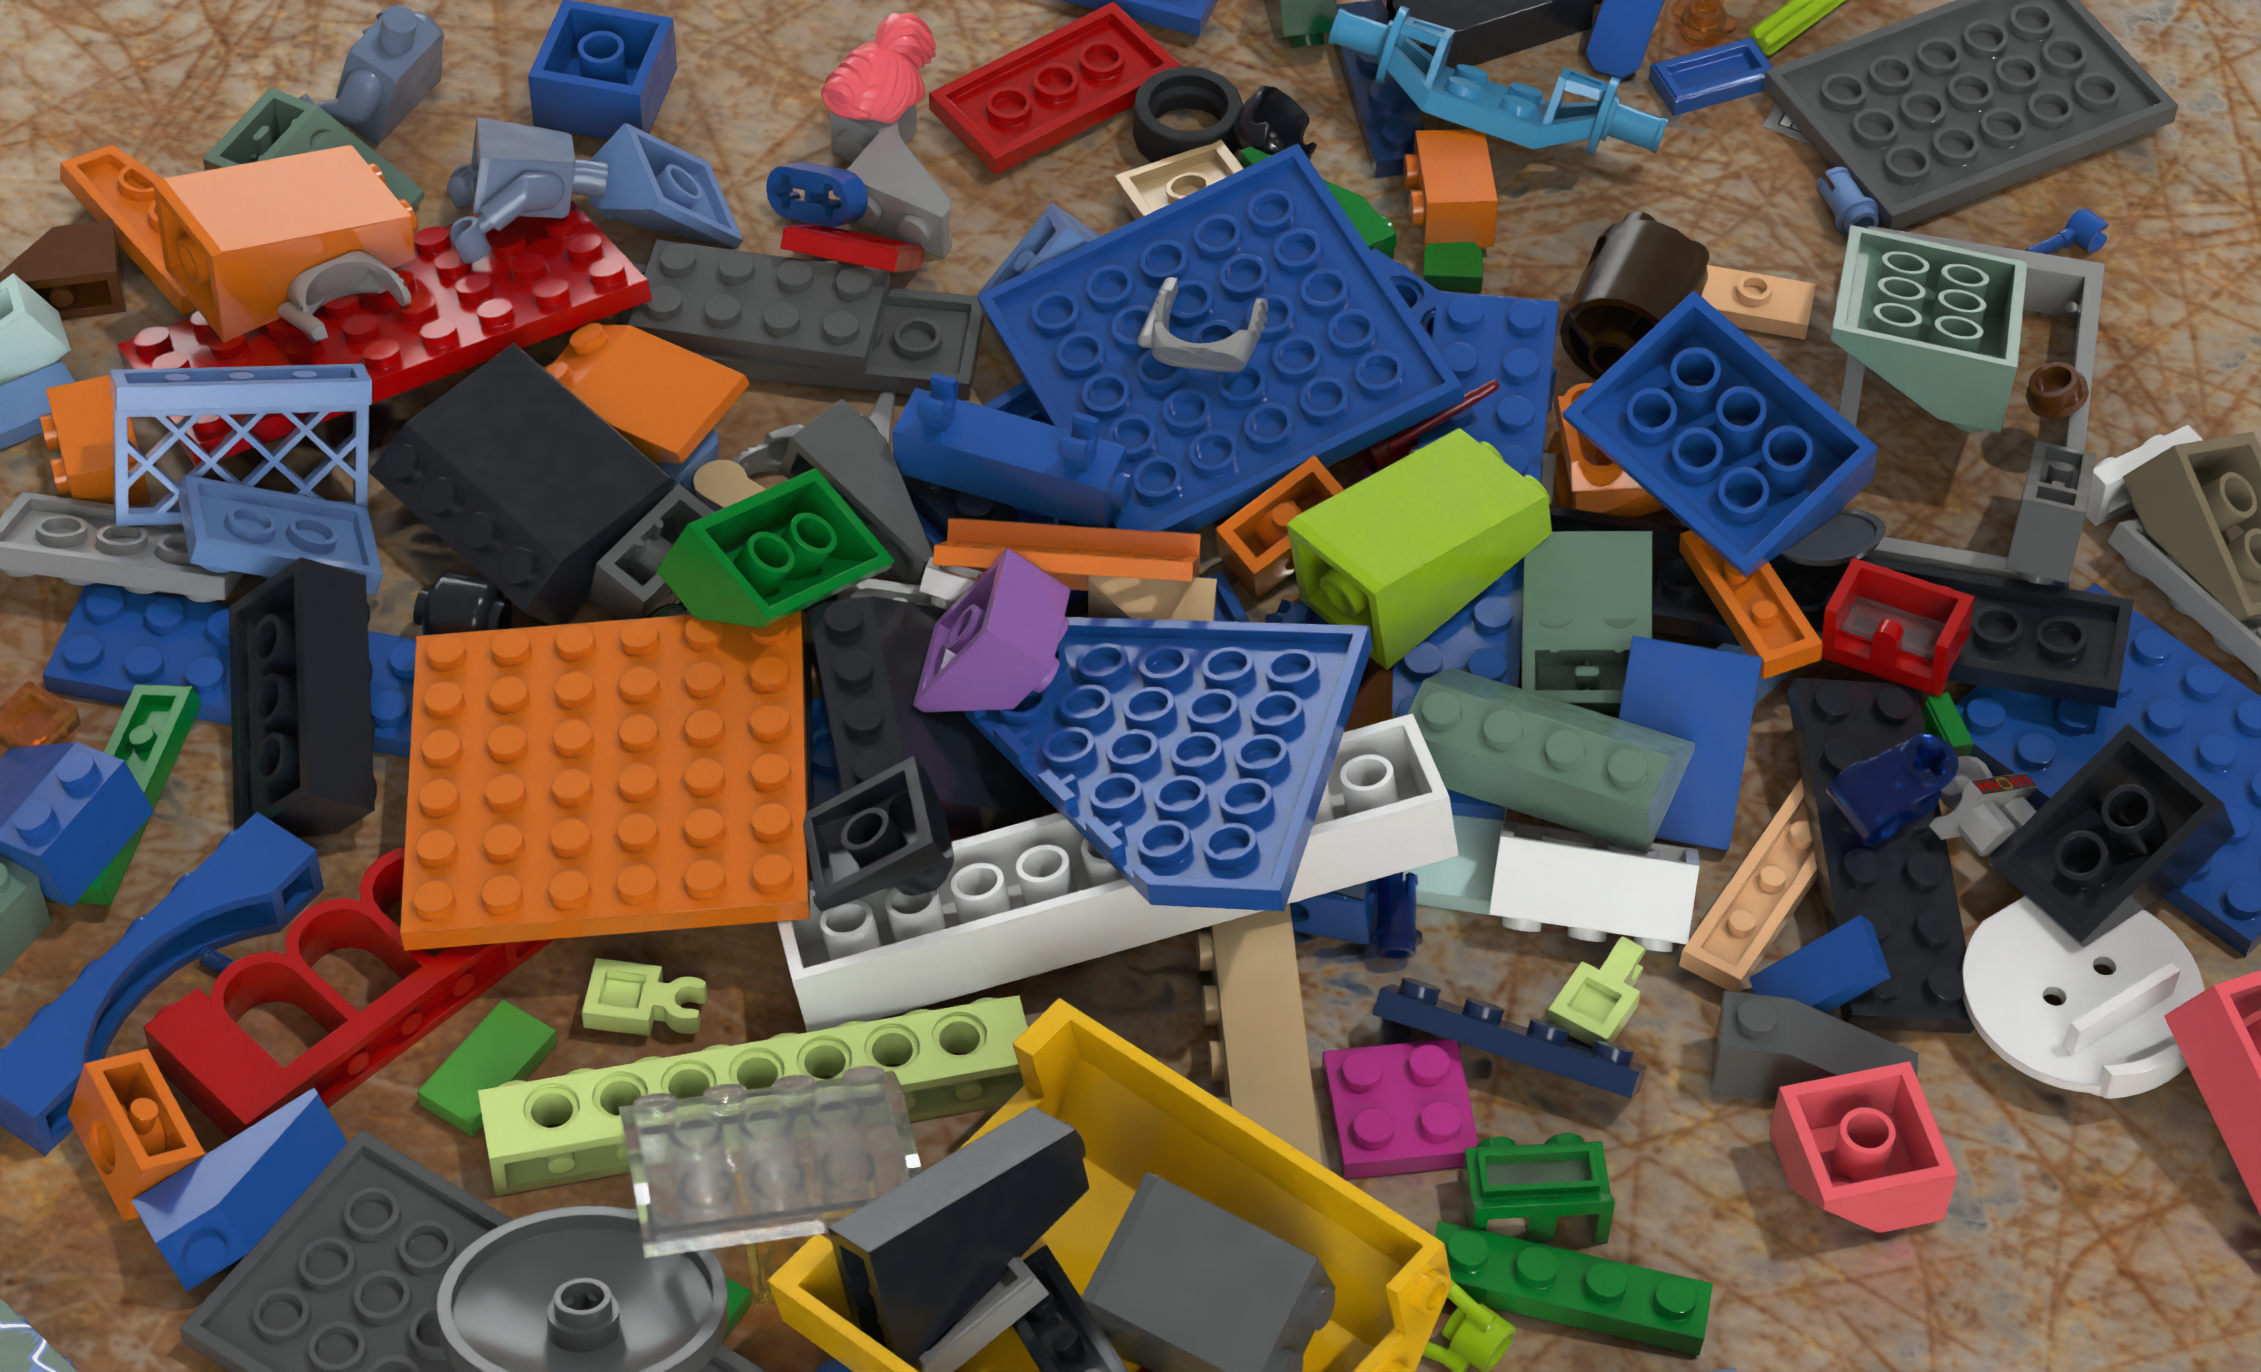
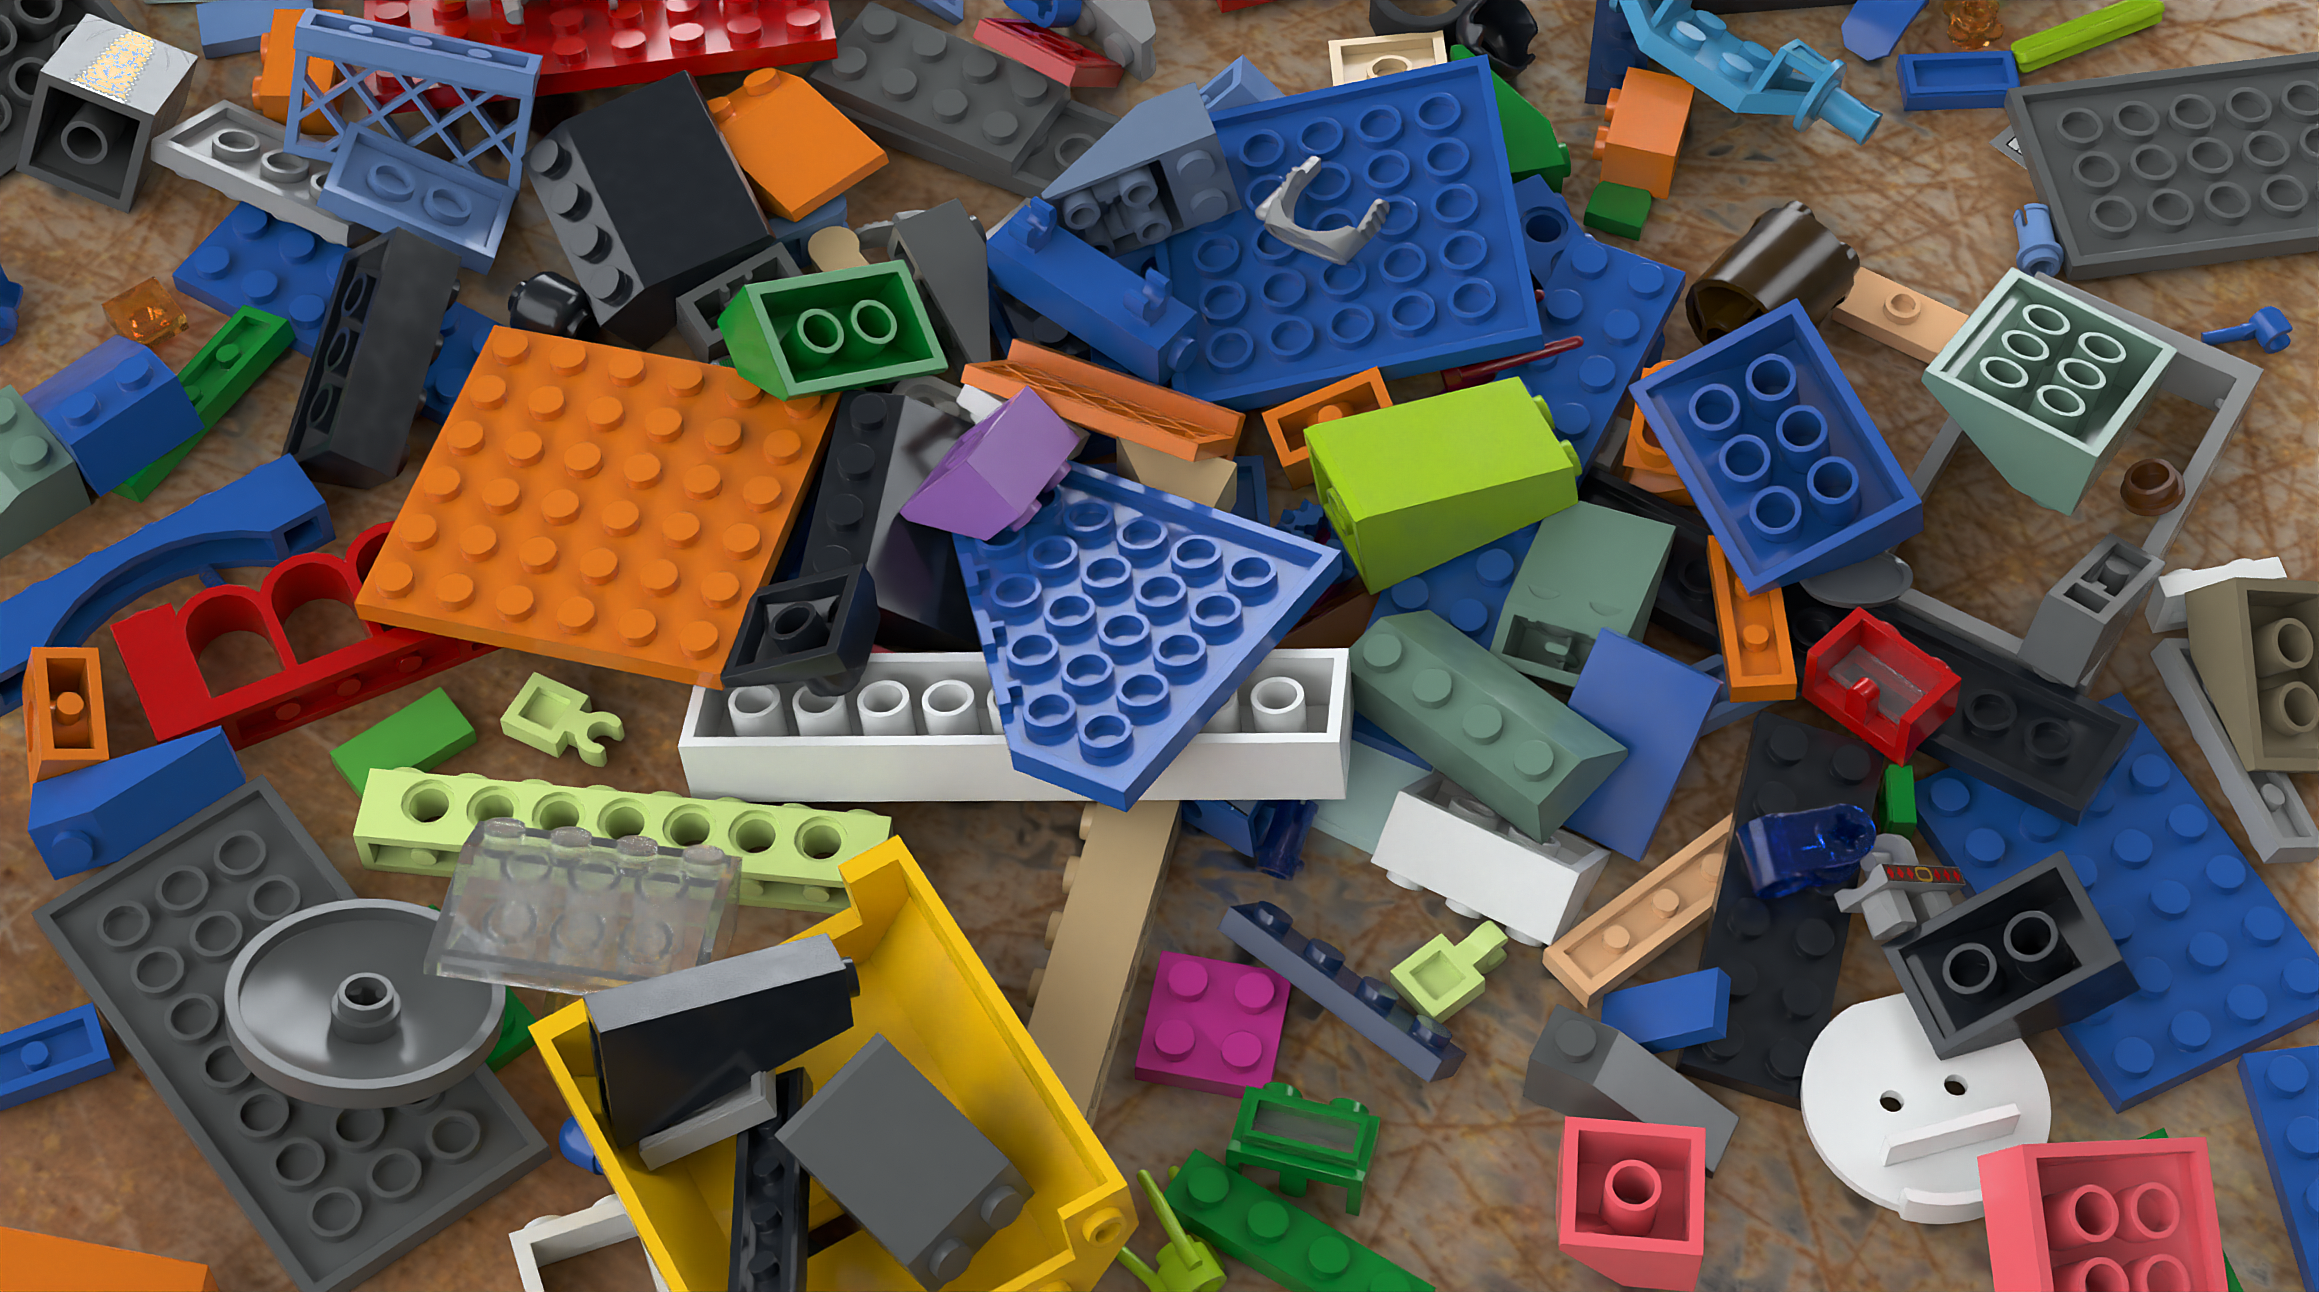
camera: 20 degrees right, 5 degrees up
none -> sand blue slope [1041,82,1242,259]

